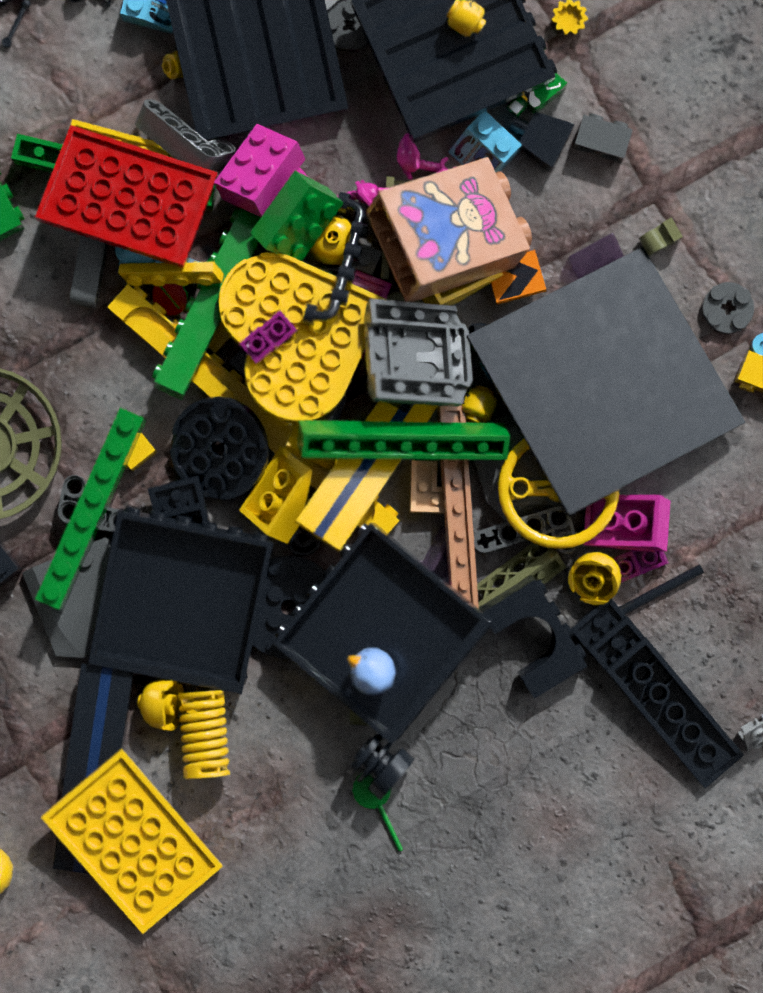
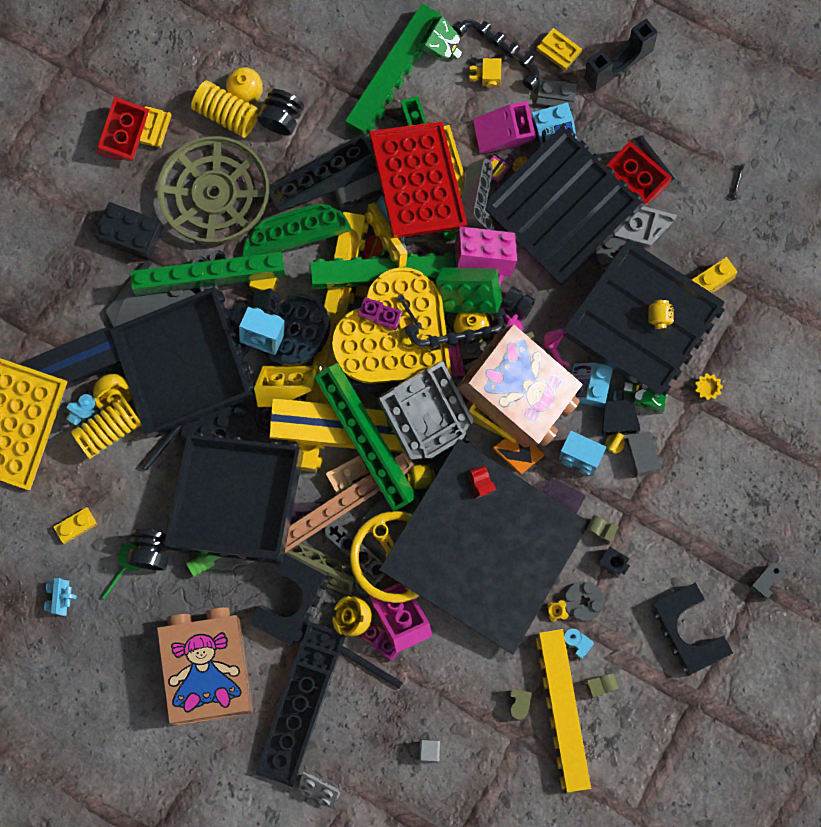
camera: 65 degrees right, 10 degrees down
light blue piece [348,648,396,694] -> none
none -> medium azure hips [44,578,77,616]
none -> yellow plate [54,507,98,544]
none -> medium azure hips [66,394,98,425]
none -> black bar [141,425,183,471]
none -> brick [157,608,253,726]
none -> bright green hinge [186,555,220,577]
none -> medium azure brick [239,307,284,355]
none -> green plate [243,204,352,257]
none -> black brick [253,288,280,316]
none -> black slope [269,126,401,211]
none -> black hinge [397,294,422,330]
none -> red leg [468,465,496,498]
none -> yellow brick [470,58,501,88]
none -> dark pink slope [473,101,535,154]
none -> piece [489,153,512,190]
none -> black wheel [500,286,536,320]
none -> yellow plate [547,600,568,622]
none -> medium azure brick [559,431,606,476]
none -> black brick [598,546,630,578]
none -> yellow plate [605,432,625,454]

